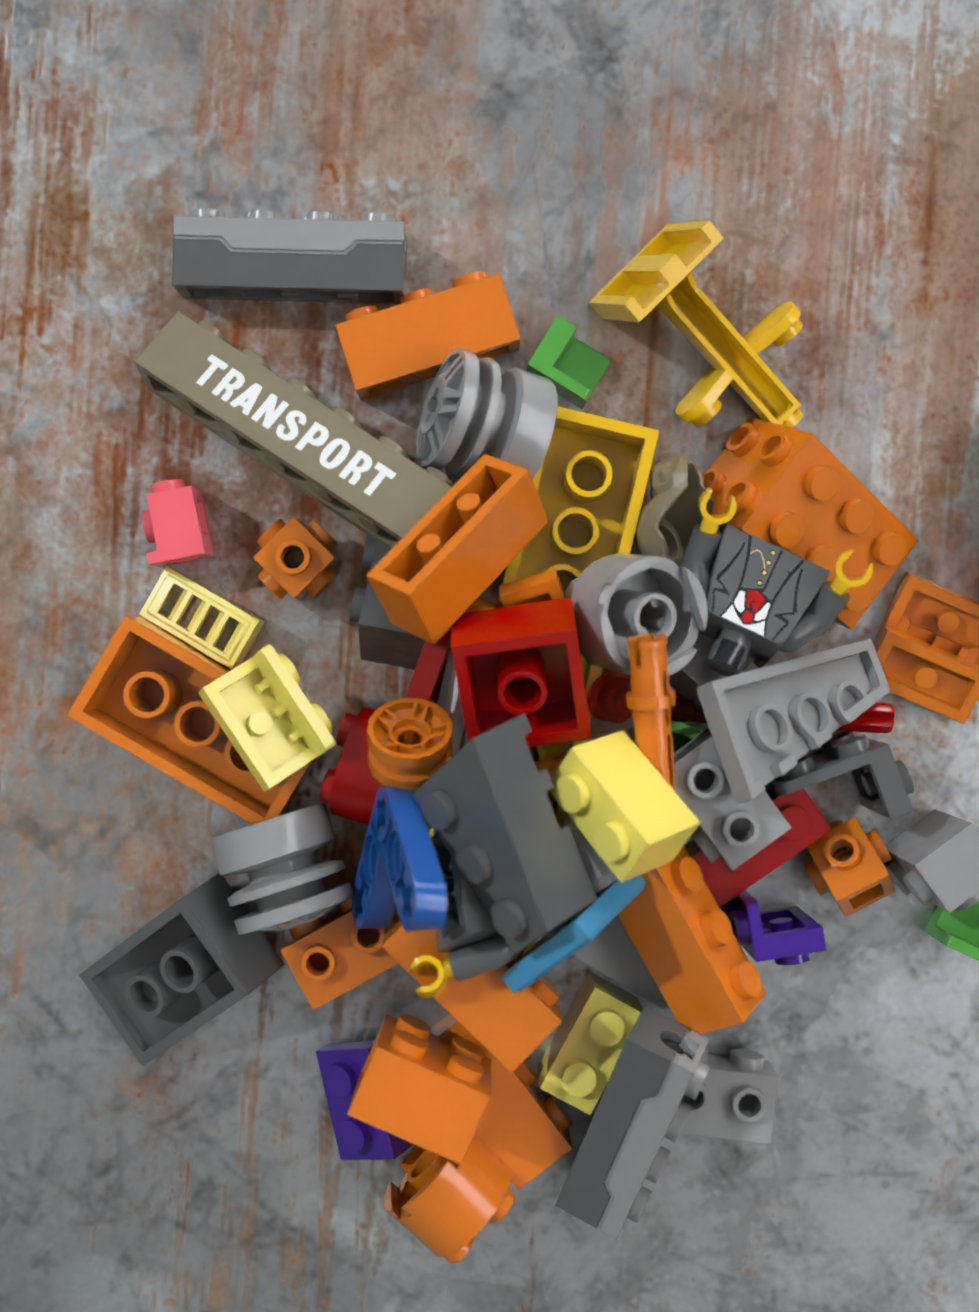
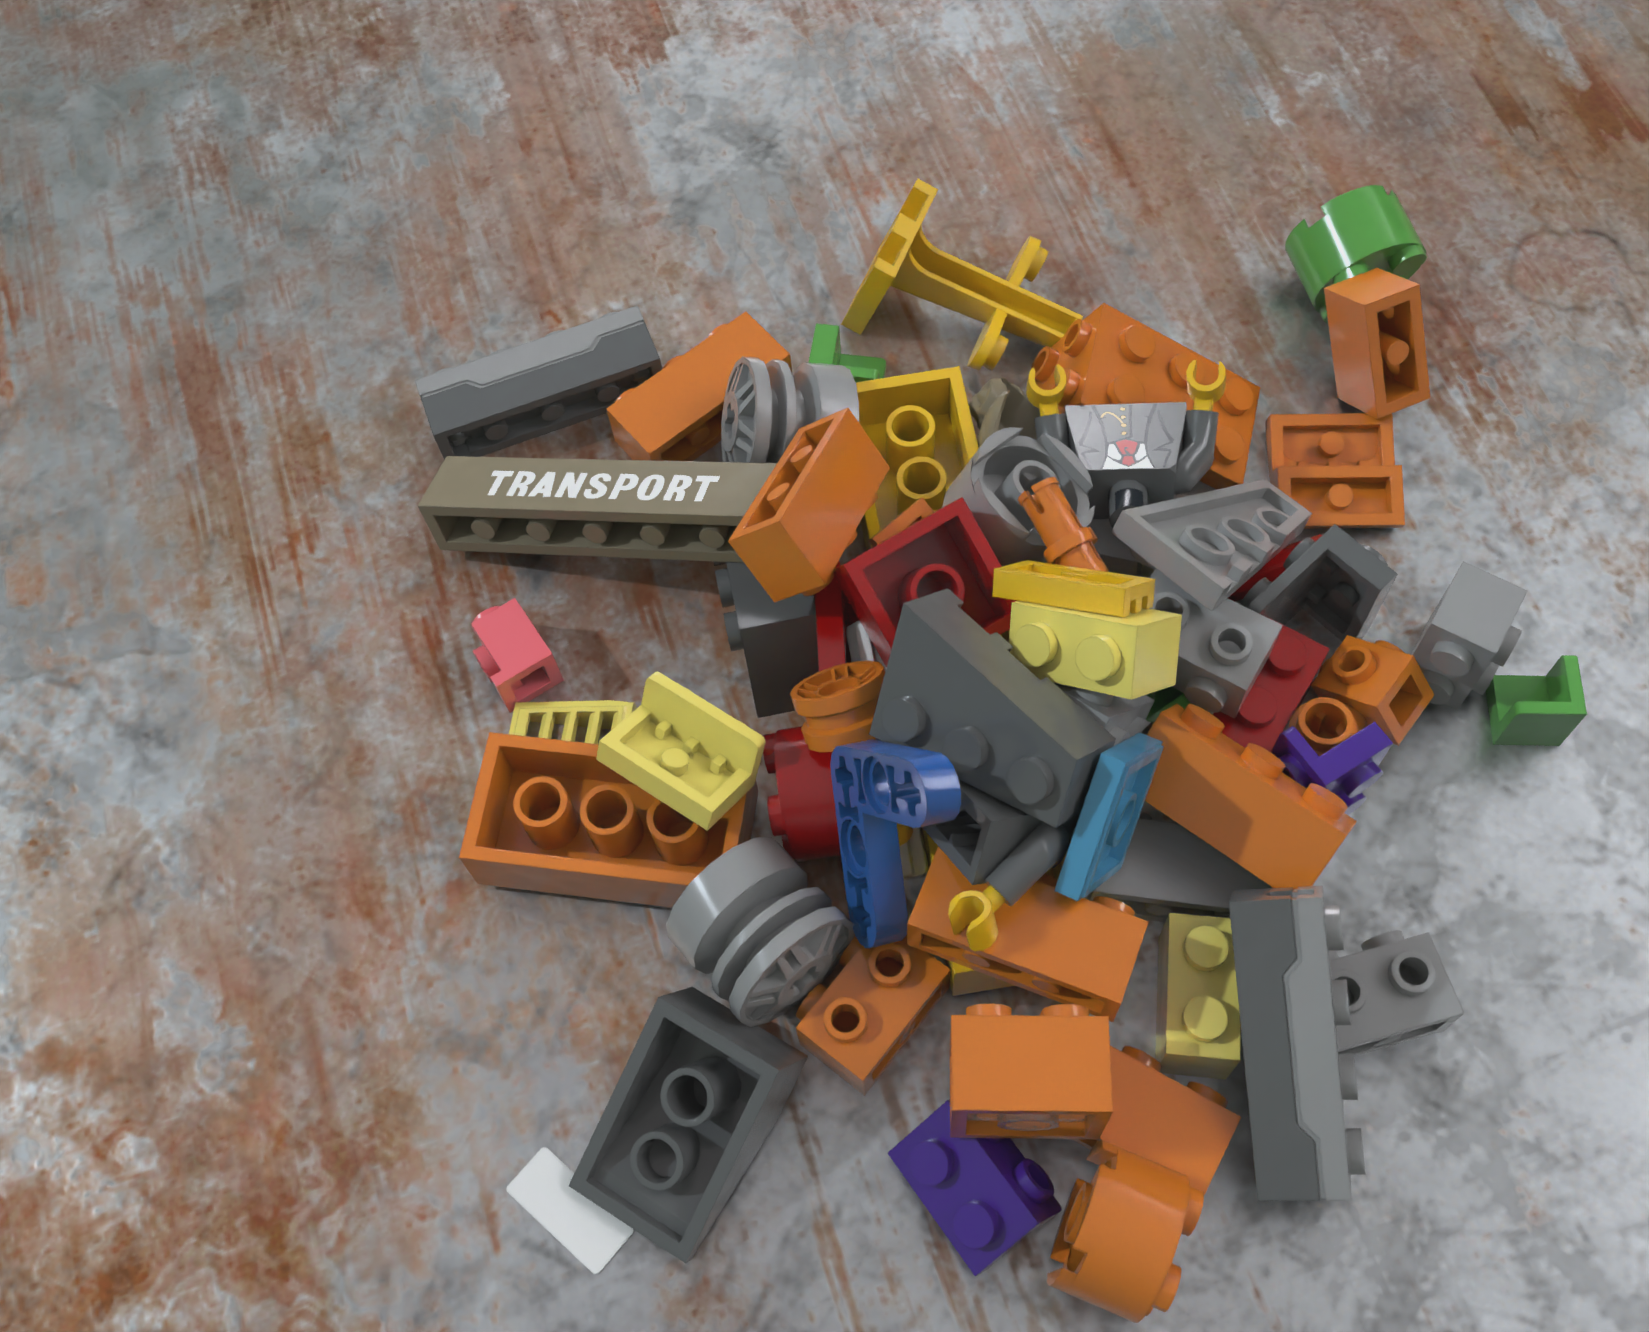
camera: 15 degrees left, 25 degrees down
orange brick [253,517,341,600] -> none
none -> white sticker [507,1147,634,1274]
none -> yellow tile [992,560,1155,617]
none -> orange cone [1289,697,1358,756]

